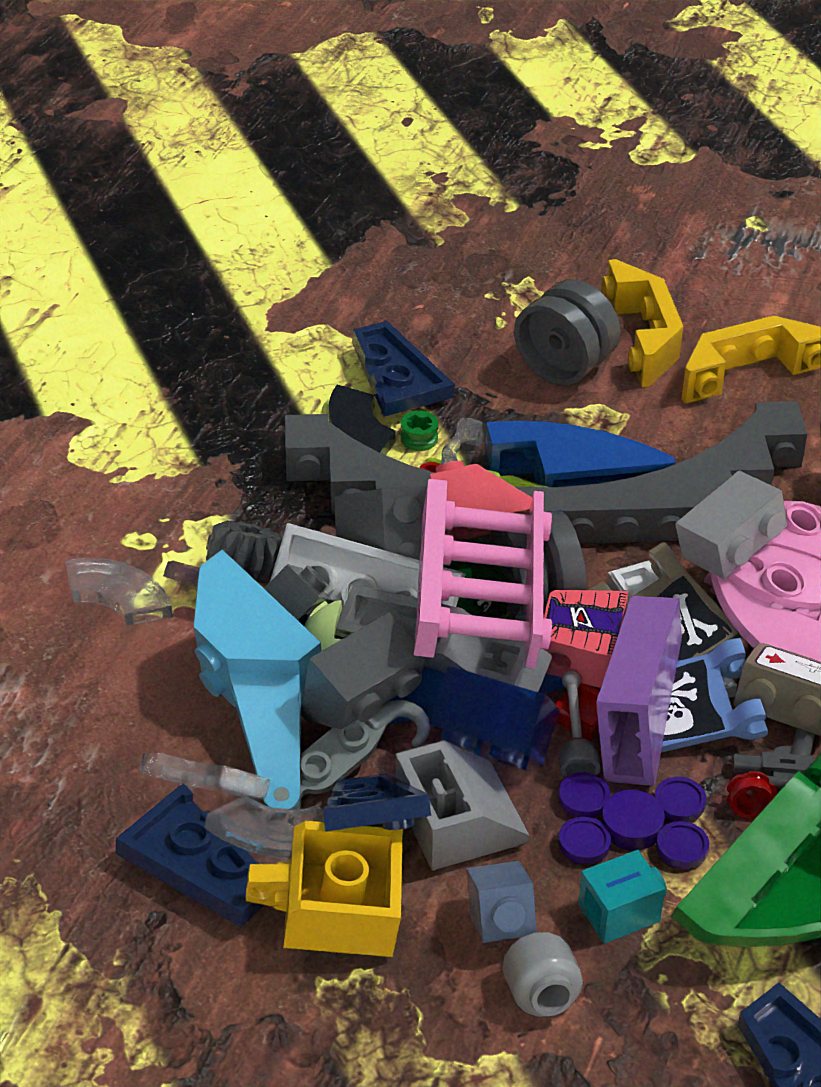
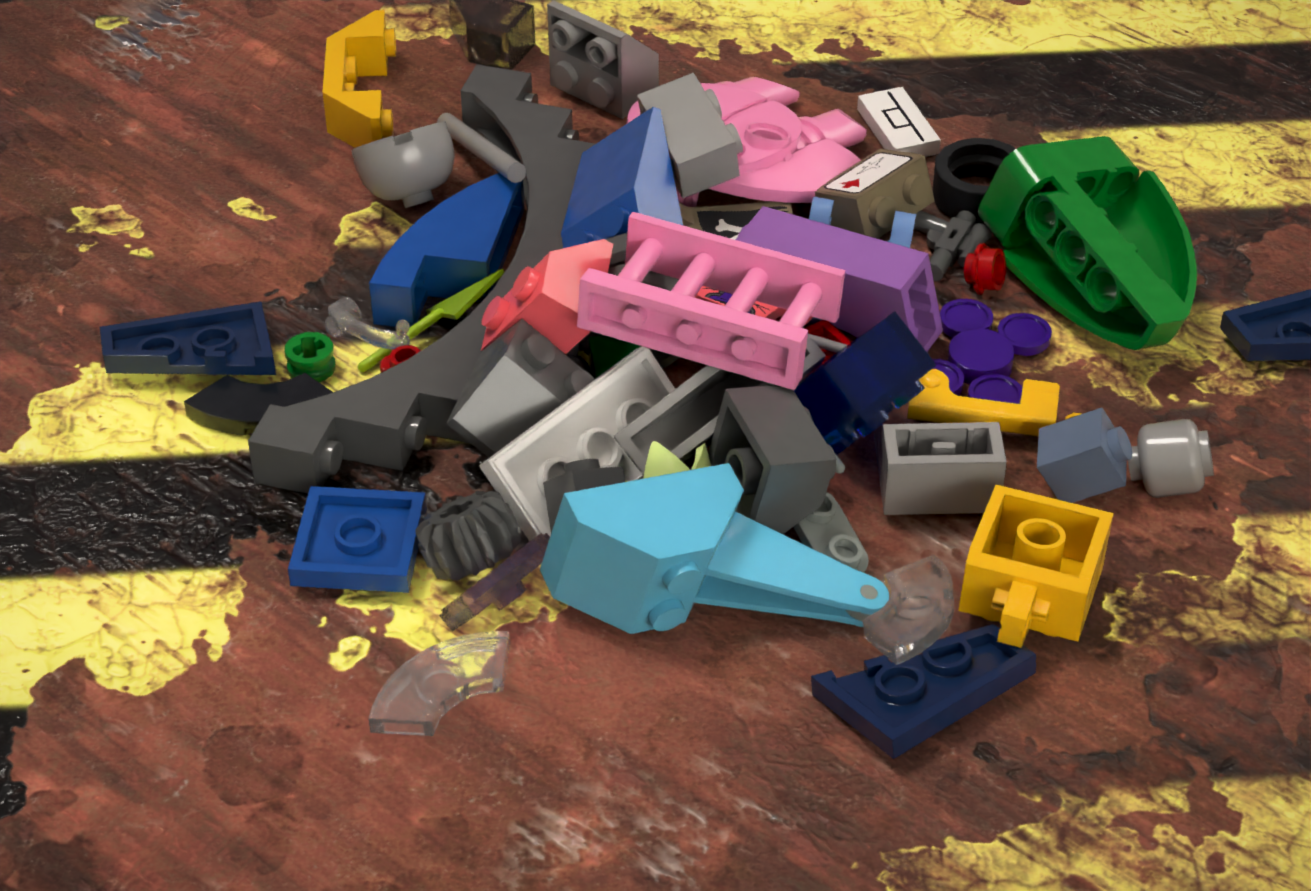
camera: 70 degrees left, 0 degrees up
clear tile [139,752,271,799] -> none
dark blue wing [323,773,431,831] -> none
dark grey wheel [513,279,621,386] -> none
teal brick [578,850,667,944] -> none
yellow slope [601,259,683,388] -> none
none -> blue plate [288,486,427,593]
none -> light grey cylinder [351,121,455,208]
none -> light grey bar [437,113,526,183]
none -> blue slope [561,107,683,248]
none -> yellow piece [907,368,1082,436]

